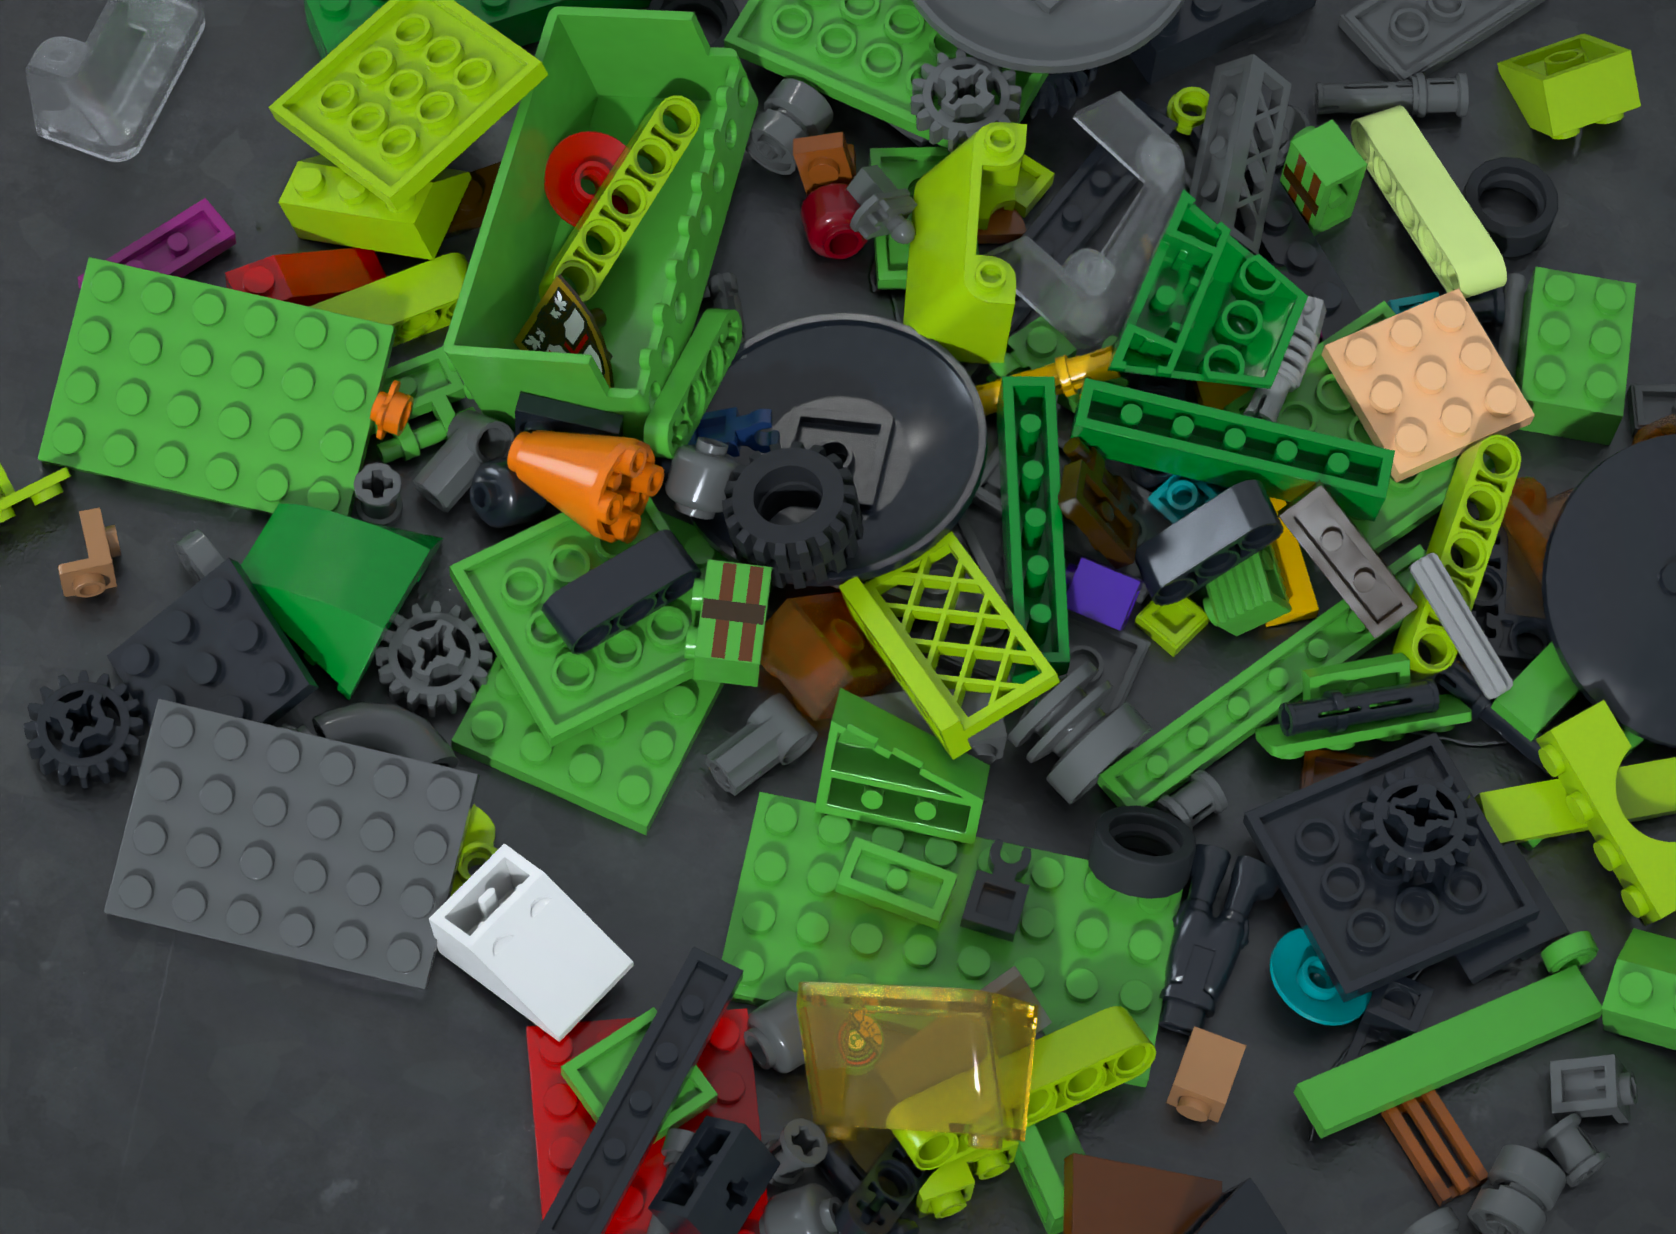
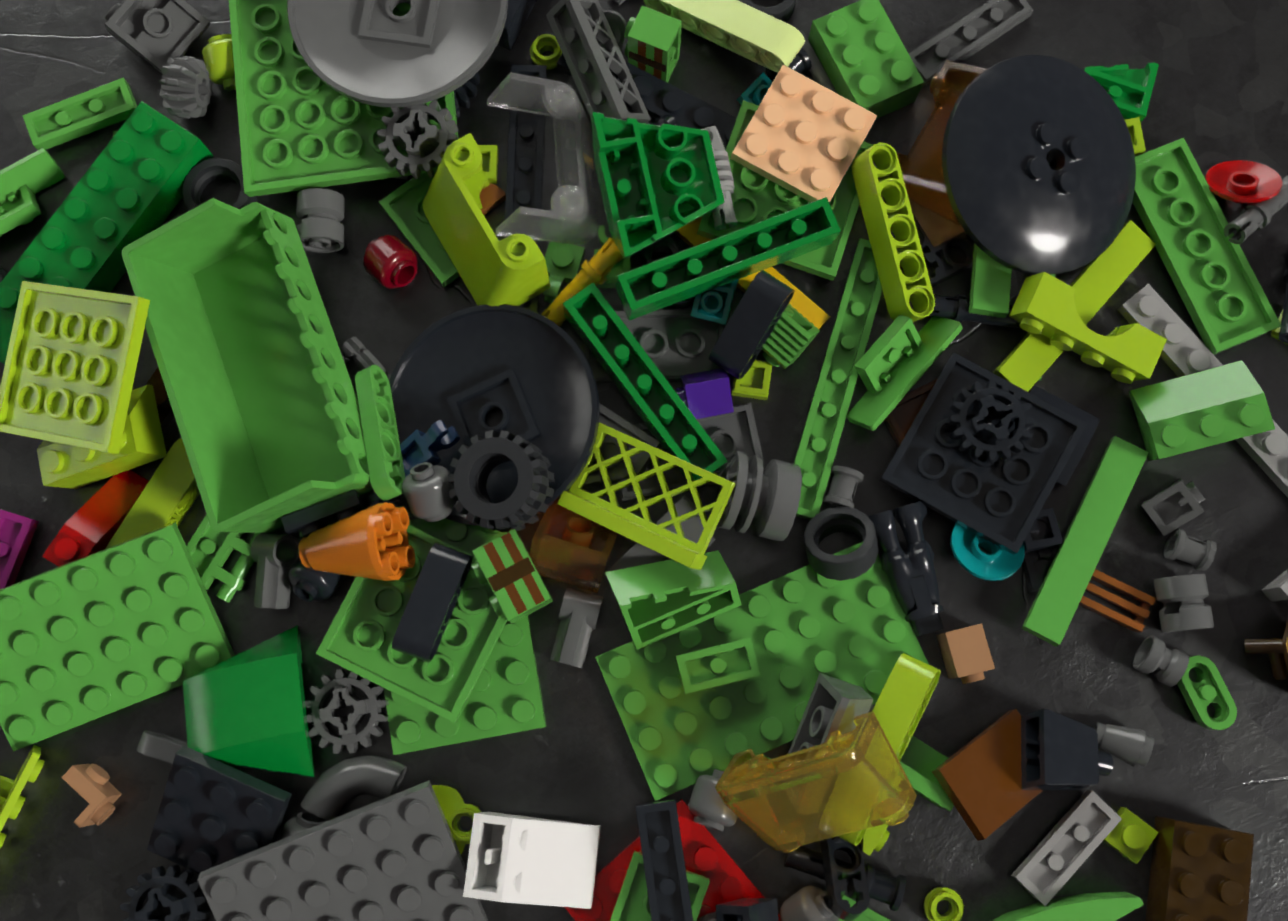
camera: 30 degrees left, 15 degrees up
dark grey bush [354,463,403,527] -> none
orange plate [370,380,414,440] -> none
shield [513,274,614,388] -> none
lime beam [539,95,700,303] -> none
red dish [544,131,628,227] -> none
dark grey bush [765,1118,828,1188] -> none
dark orange bracket [793,132,856,195] -> none
dark grey piece [846,165,917,244] -> none
black plate [960,839,1031,942] -> none
dark brown plate [1058,437,1140,569] -> none
plate [1278,480,1418,639] -> none
black pin [1278,679,1440,737] -> none
light grey axle [1410,553,1513,700] -> none
bright green tile [1541,931,1599,974] -> none

